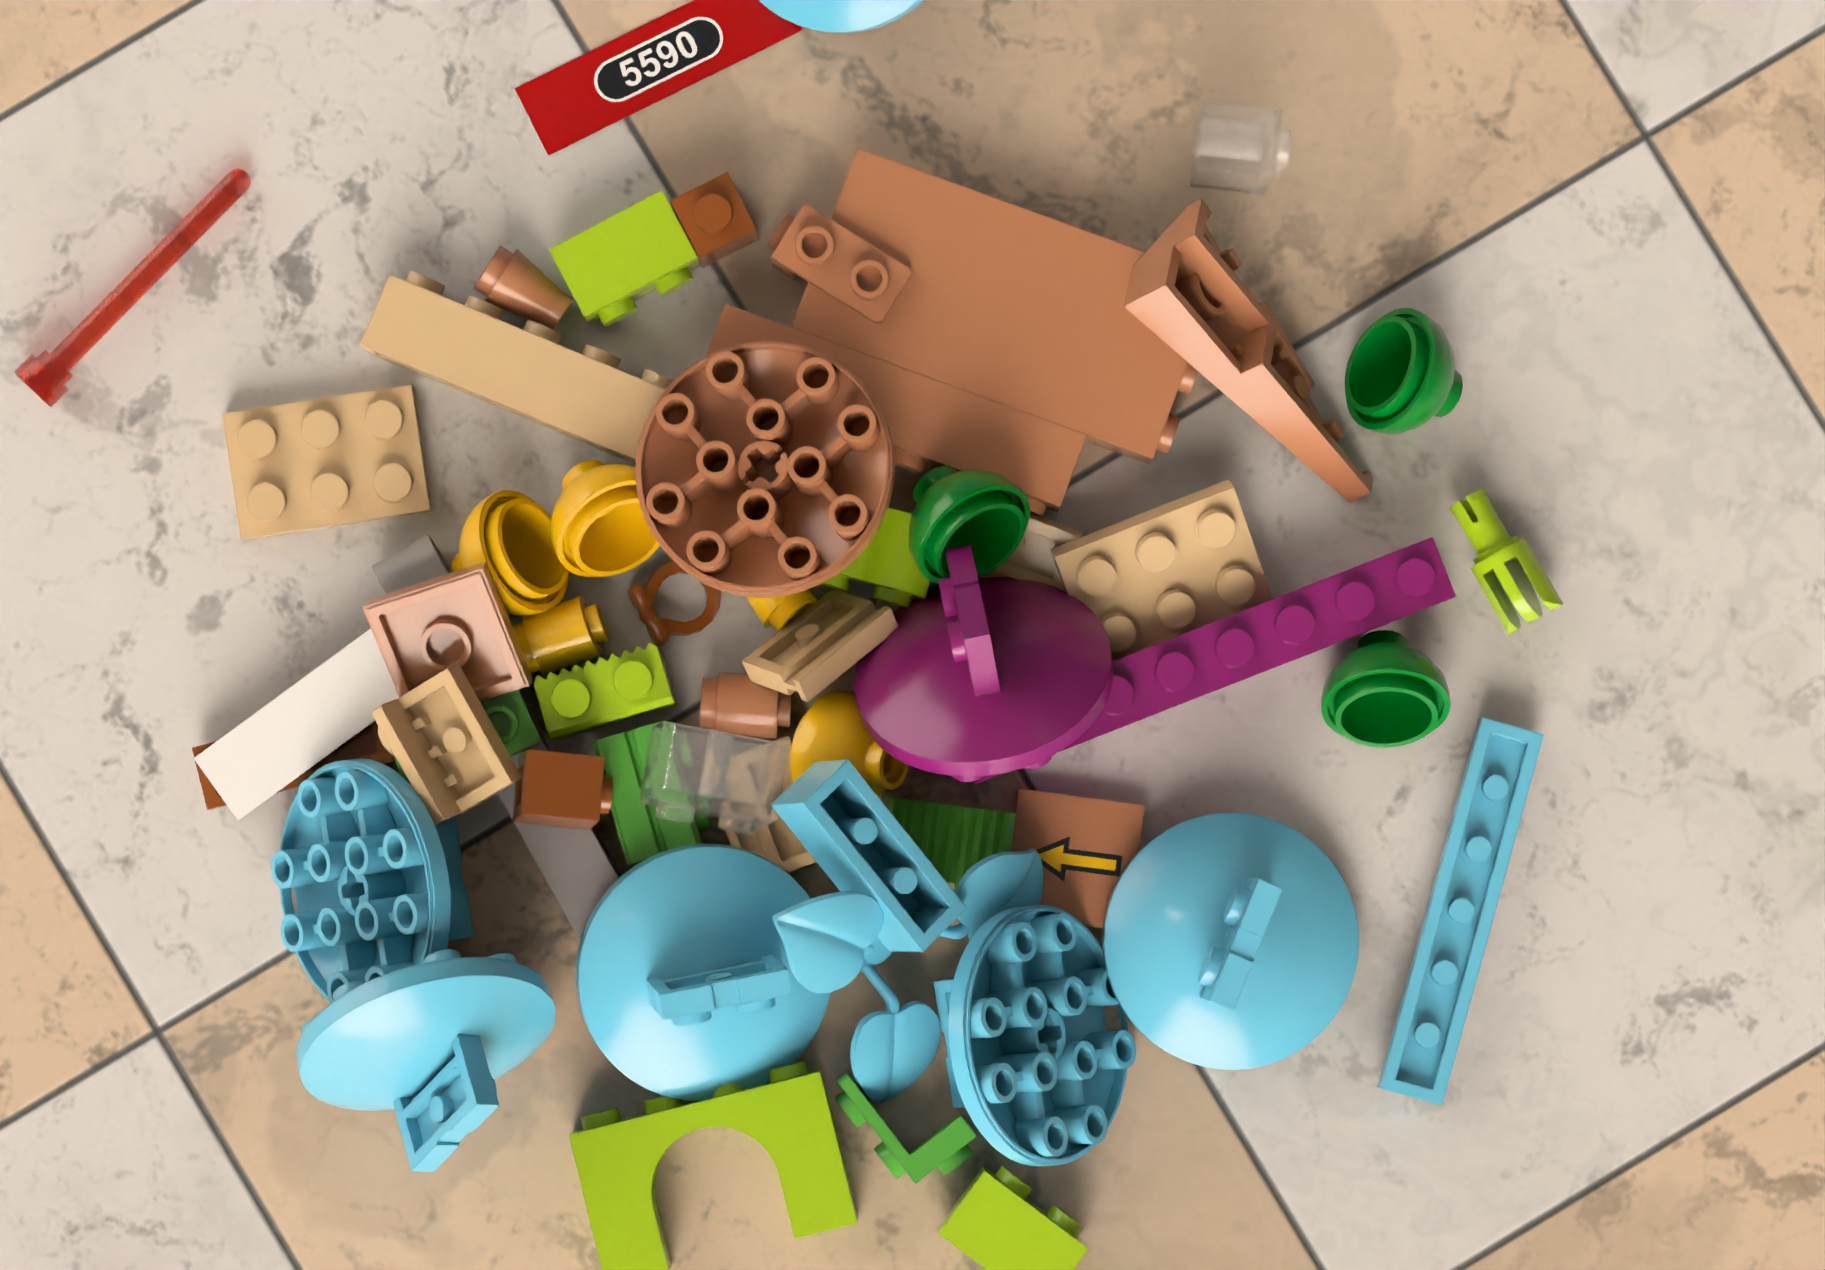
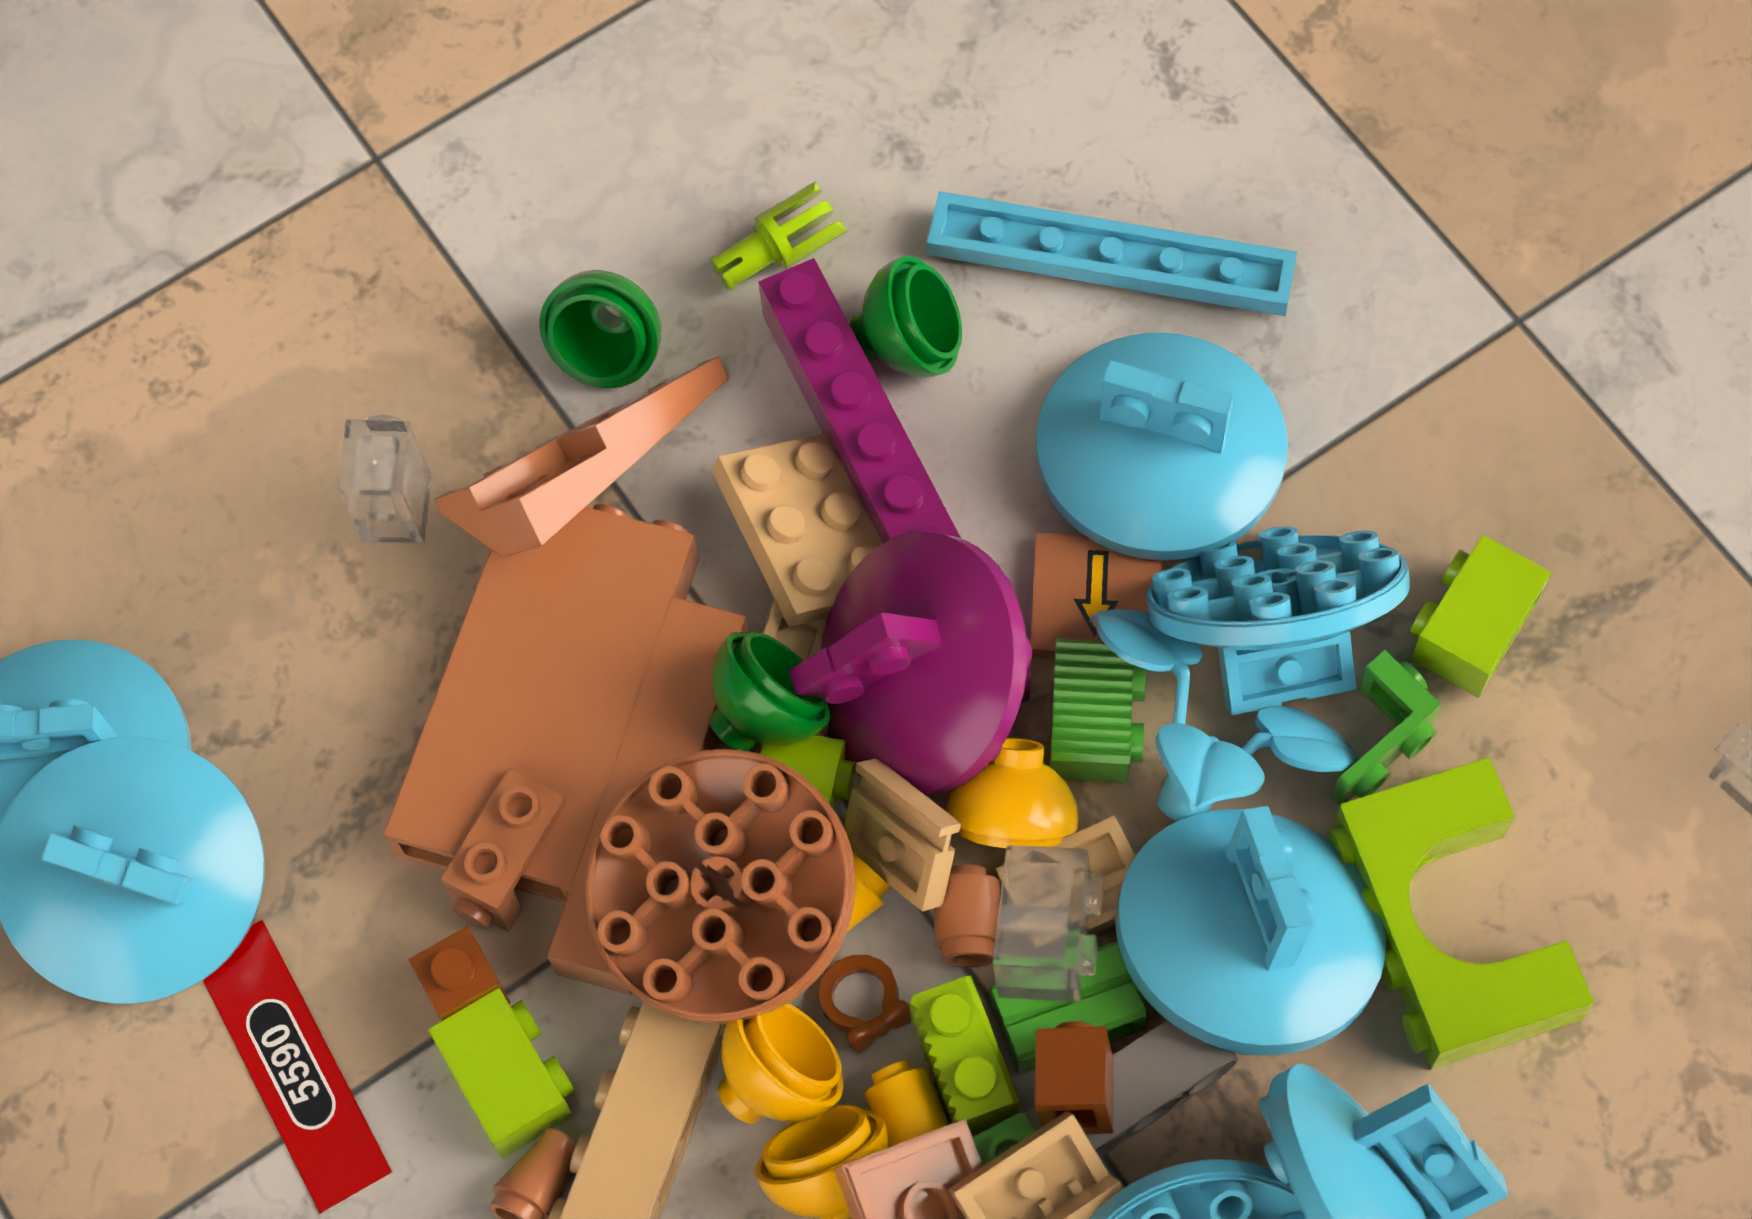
camera: 85 degrees left, 20 degrees down
medium azure brick [771,759,967,952] -> none

